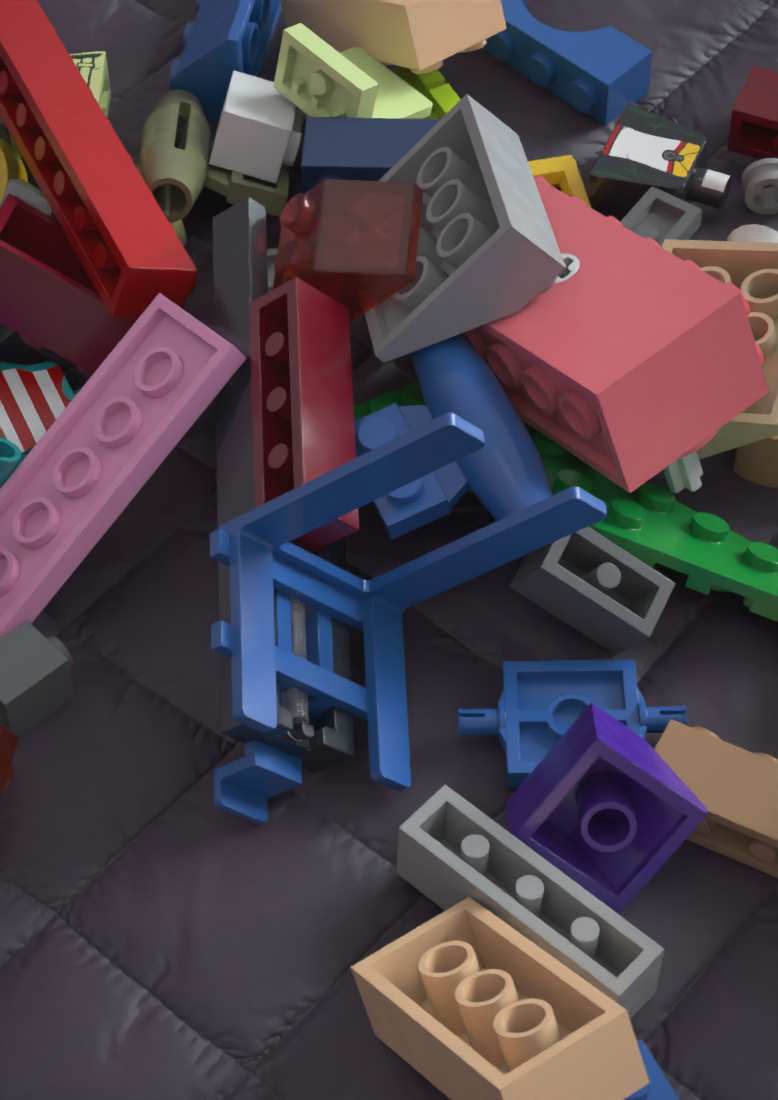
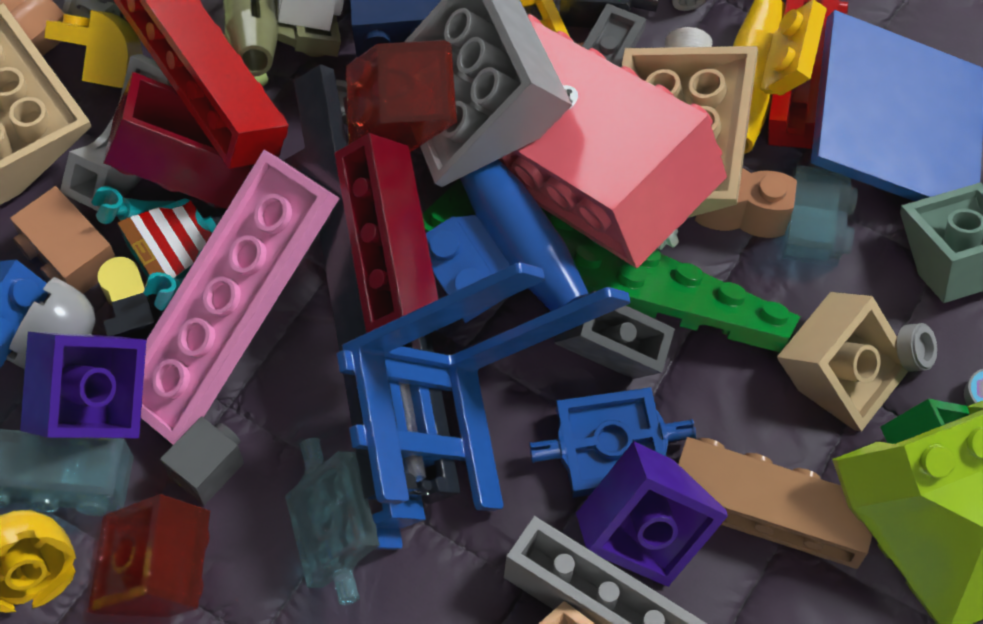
camera: 10 degrees left, 10 degrees up
none -> clear light blue plate [285,438,380,605]

